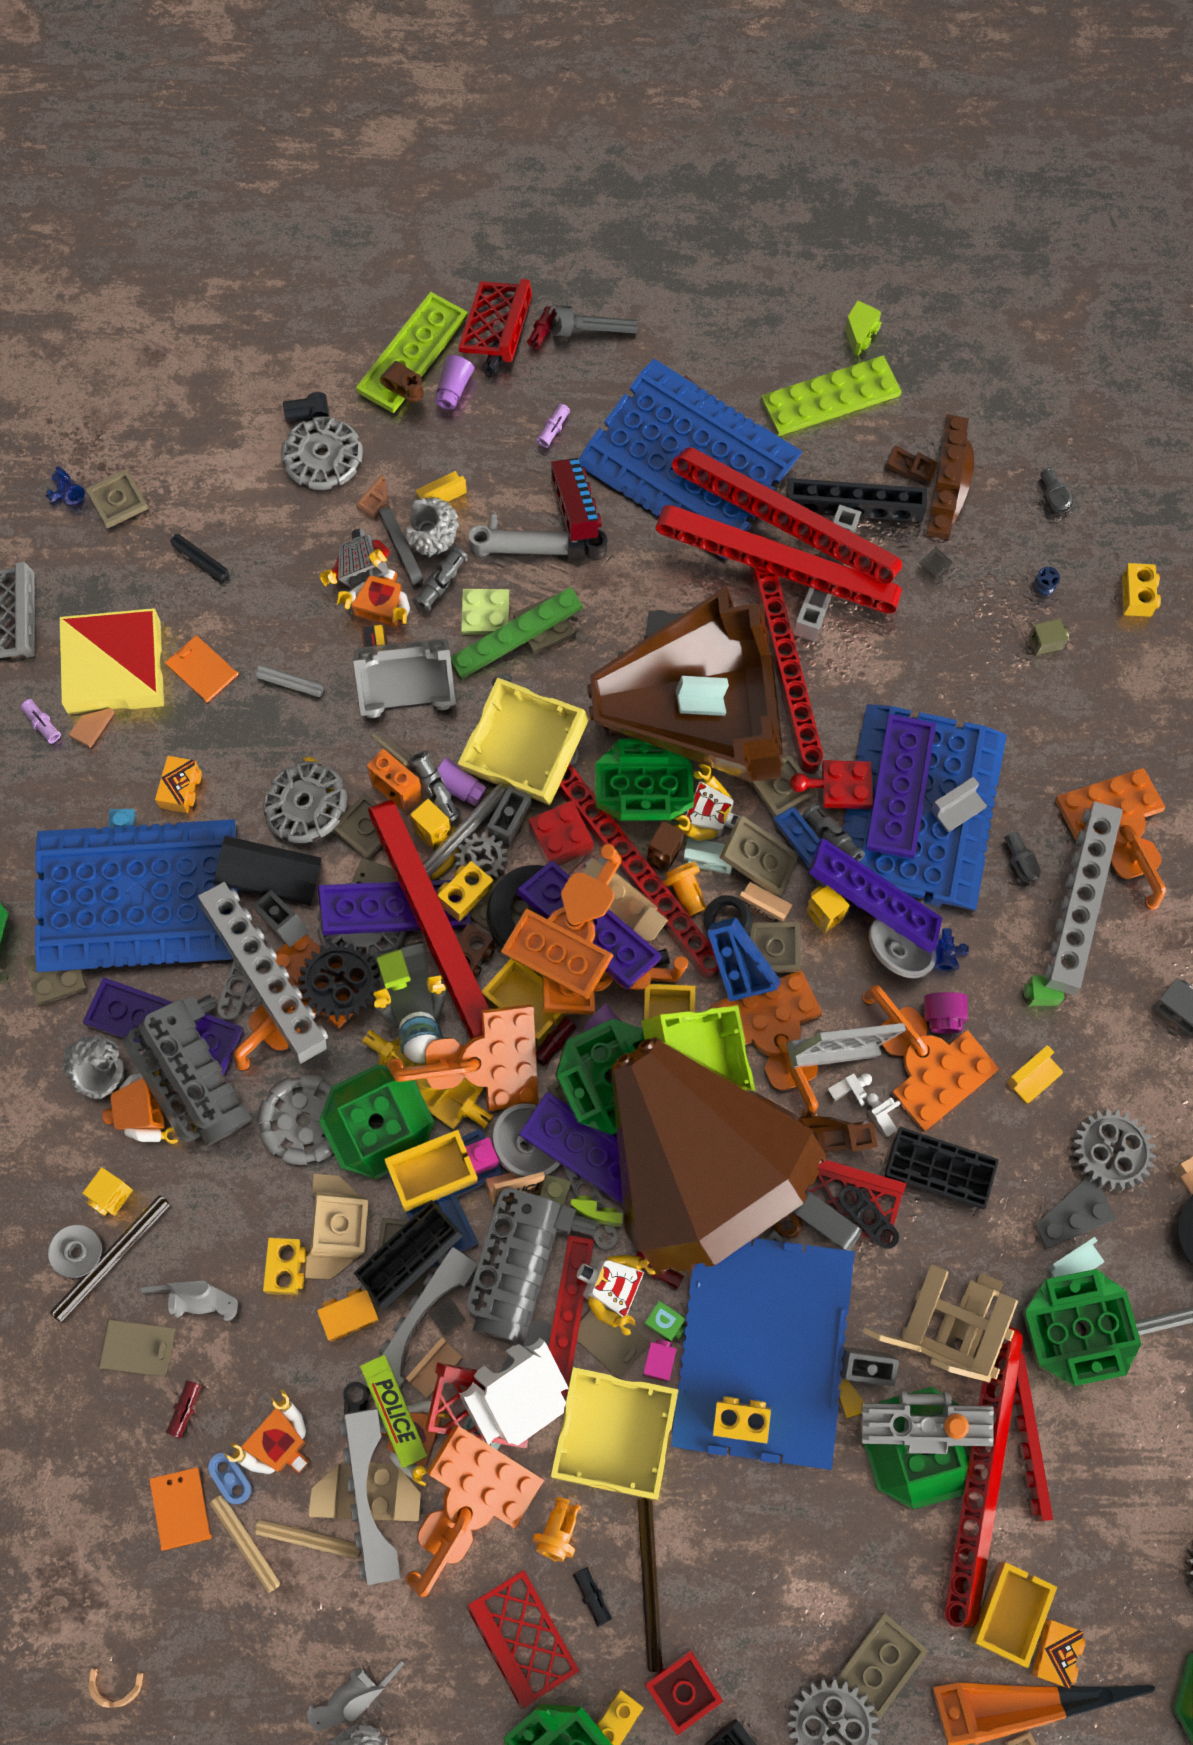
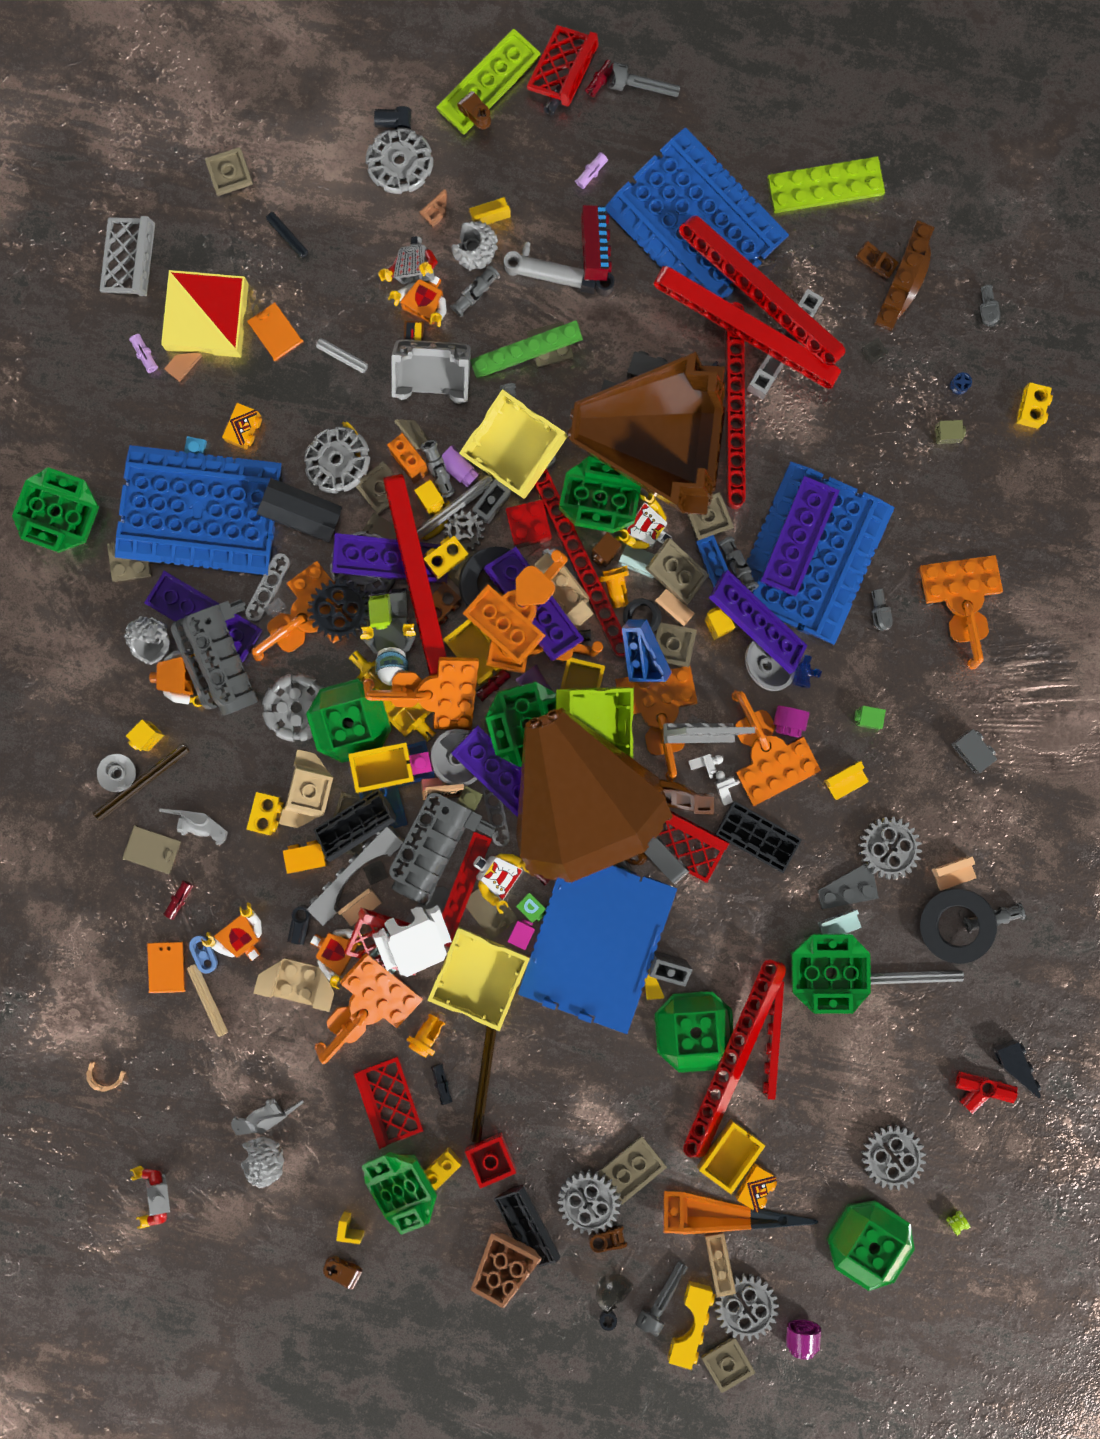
camera: 10 degrees right, 15 degrees up
clear blue piece [45,466,85,505] -> none
light grey brick [198,882,328,1064] -> none
dark grey brick [252,890,309,947] -> none
tan axle [255,1519,361,1559] -> none
light grey arch [339,1408,400,1585] -> none
lime tile [360,1354,428,1468] -> none
dark grey beam [378,506,423,586] -> none
medium lavender plant [435,355,475,410] -> none
yellowish green plate [461,589,510,635] -> none
lime slope [571,1195,623,1227] -> none
light aqua panel [675,676,729,716] -> none
yellow brick [713,1396,771,1443] -> none
black brick [786,478,927,522] -> none
red plate [789,760,873,809] -> none
black beam [837,1186,899,1249] -> none
lime slope [845,300,882,357] -> none
tan piece [862,1265,1018,1382] -> none
light grey piece [862,1390,993,1454] -> none
light grey panel [930,777,986,832] -> none
light grey brick [1044,801,1123,996] -> none

